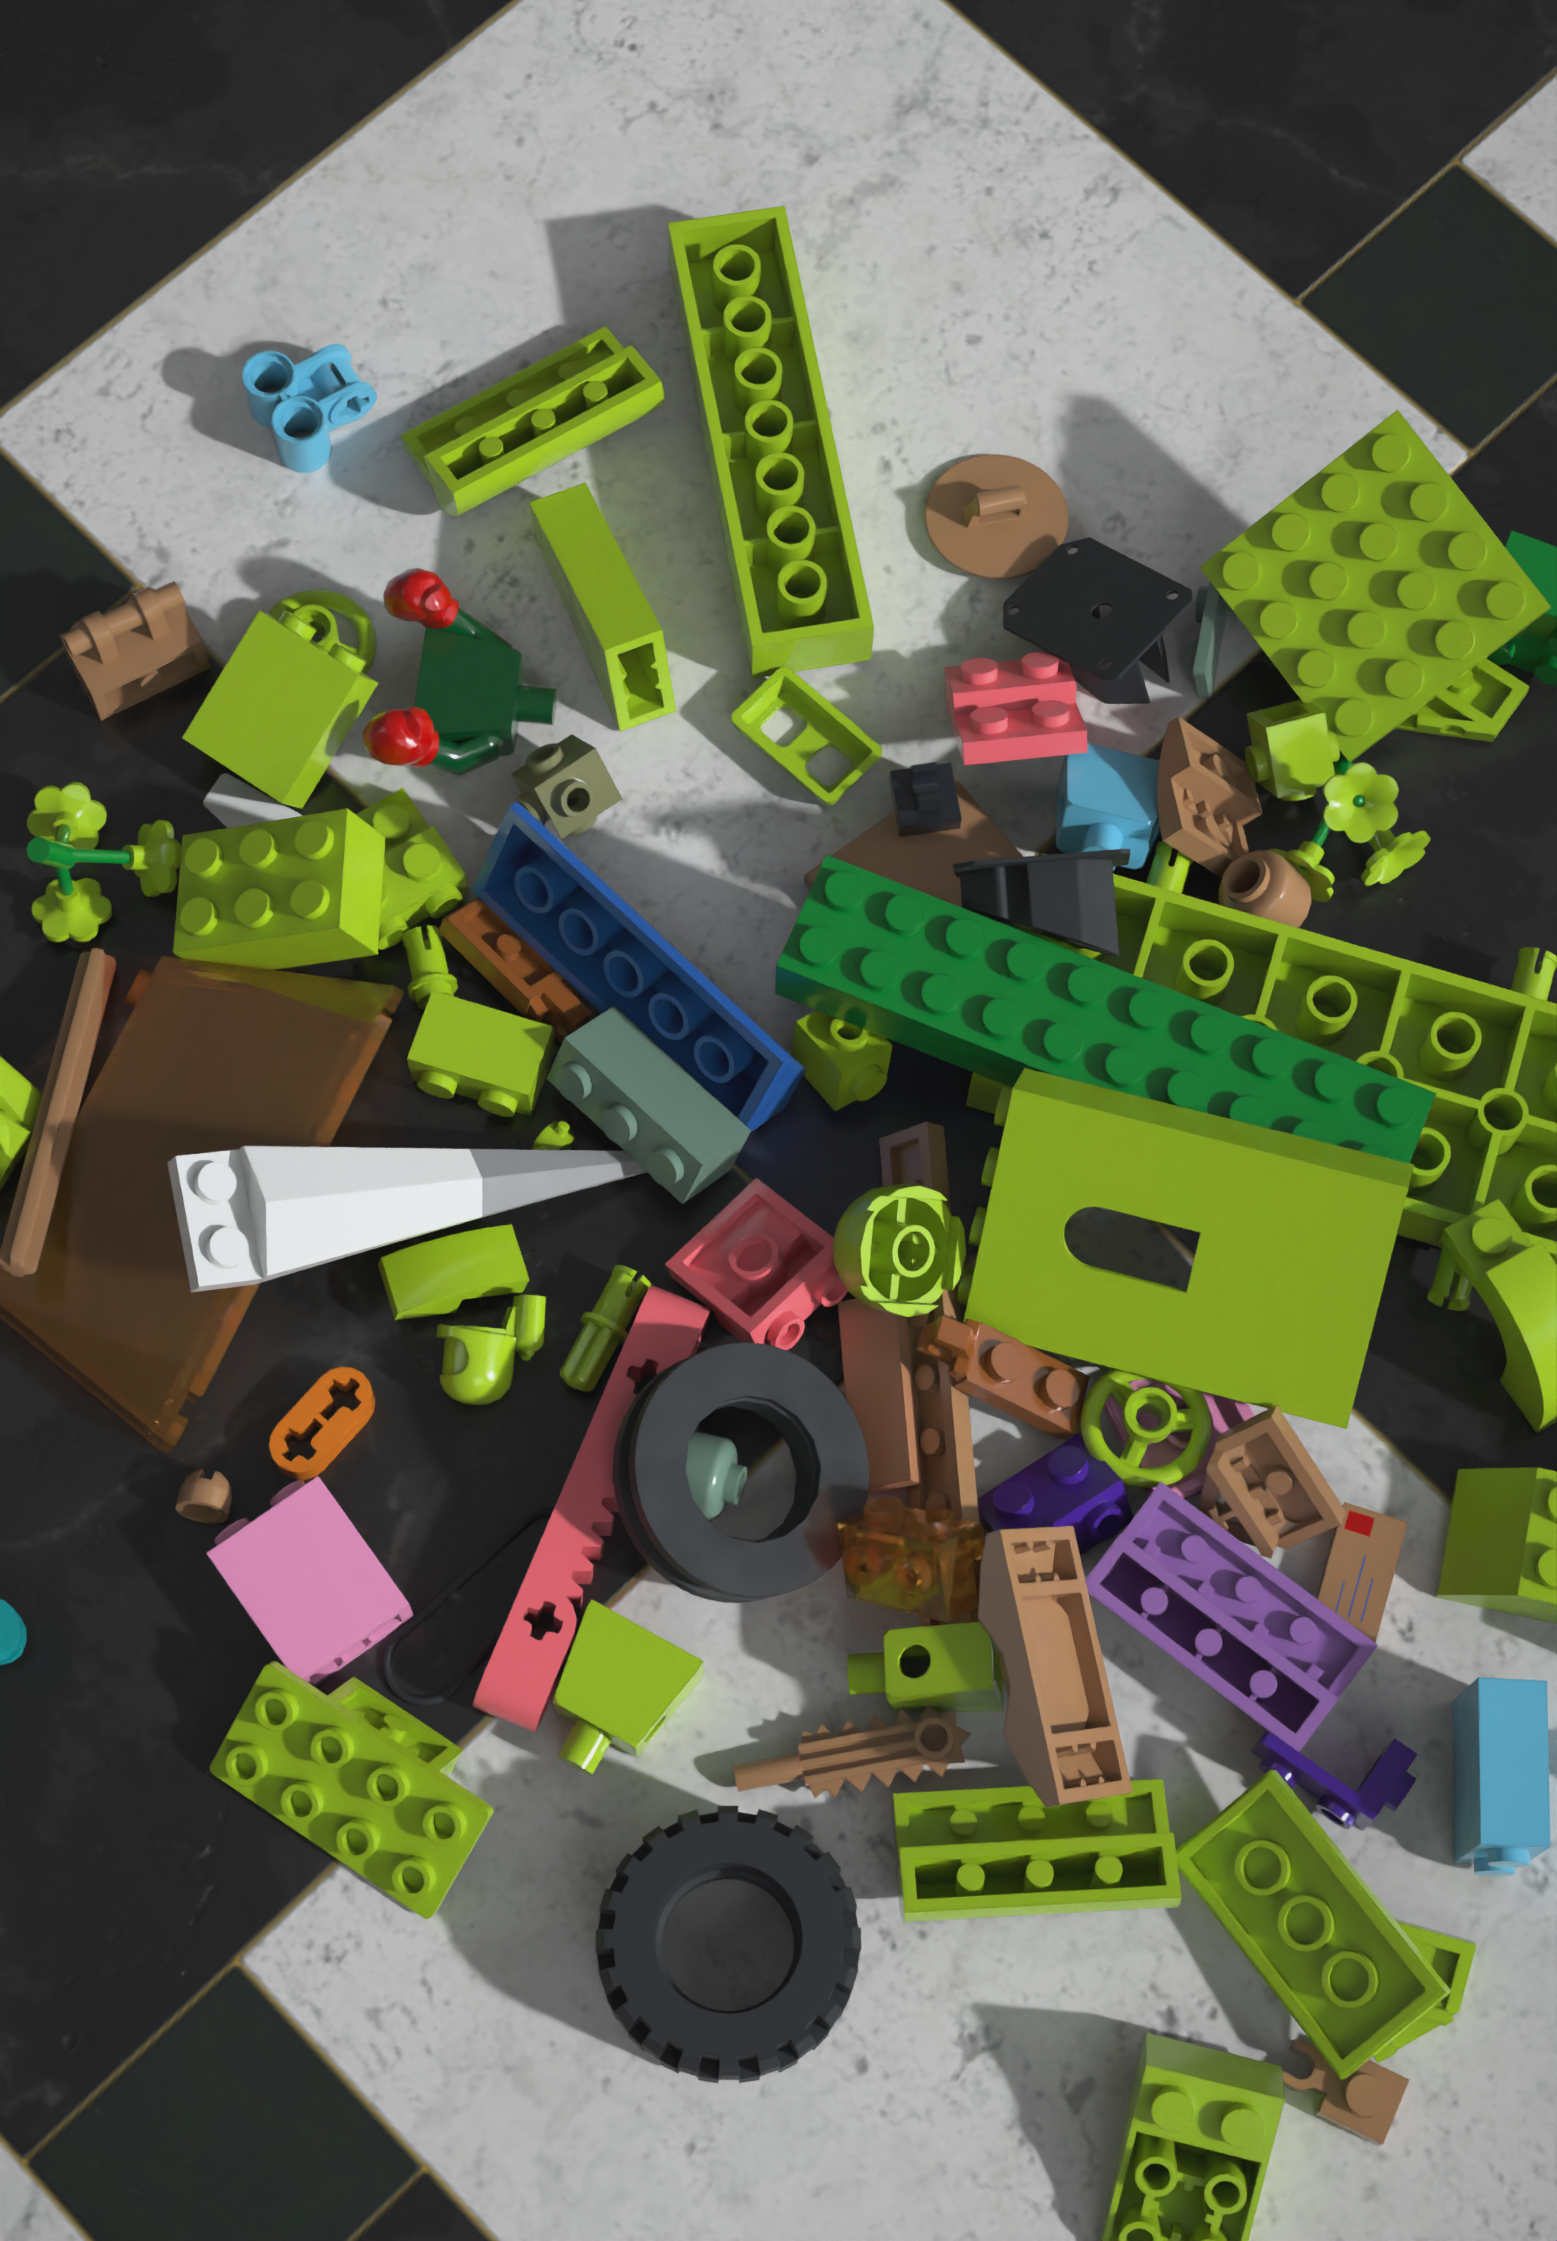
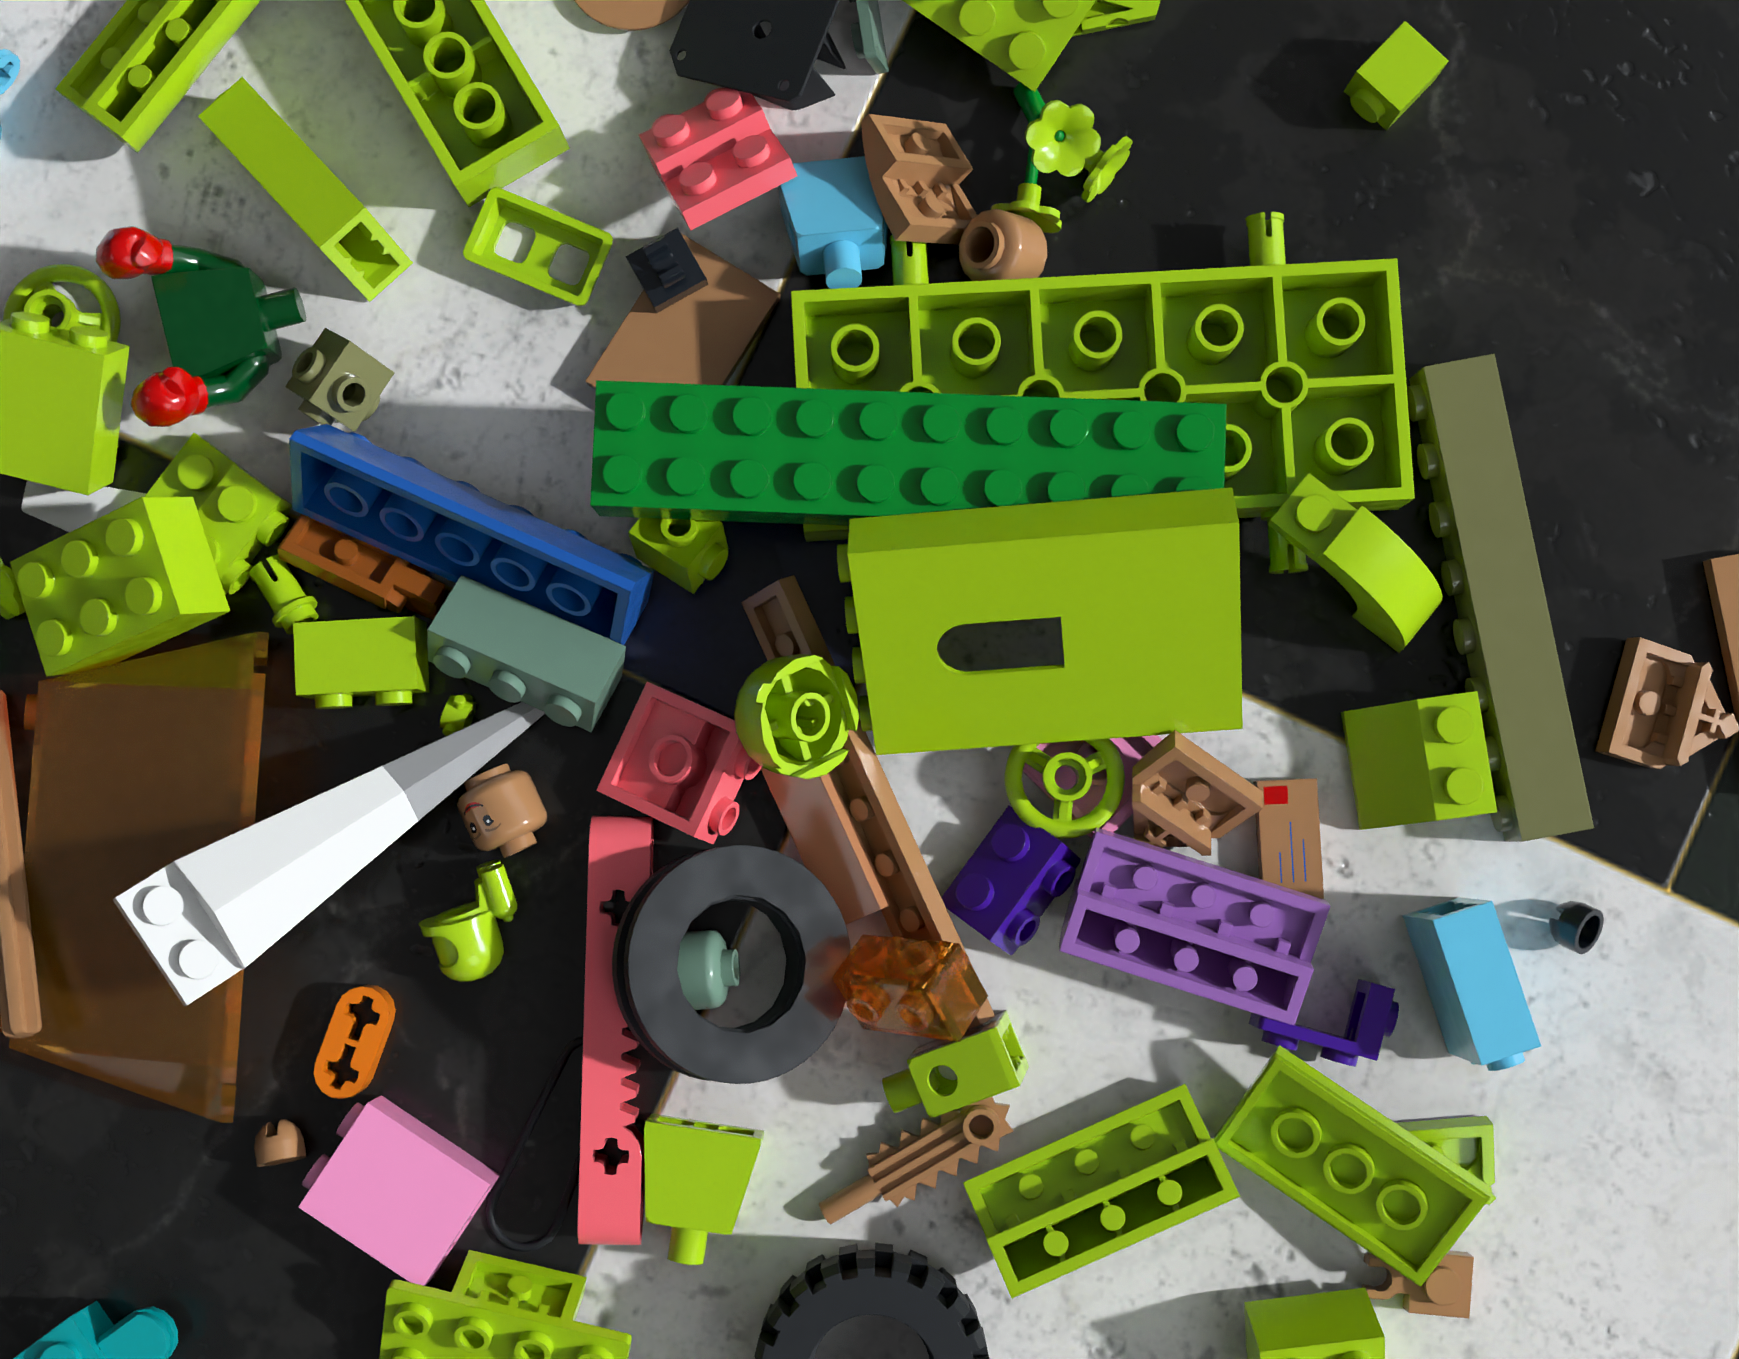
camera: 15 degrees left, 15 degrees up
lime slope [378,1224,529,1320] -> none
lime axle [560,1265,651,1392] -> none
dark orange hinge [917,1315,1090,1440] -> none
black piece [953,849,1130,957] -> none
medium nougat slope [978,1526,1133,1808] -> none
lime brick [1245,699,1340,801] -> none
none -> medium nougat head [457,763,548,858]

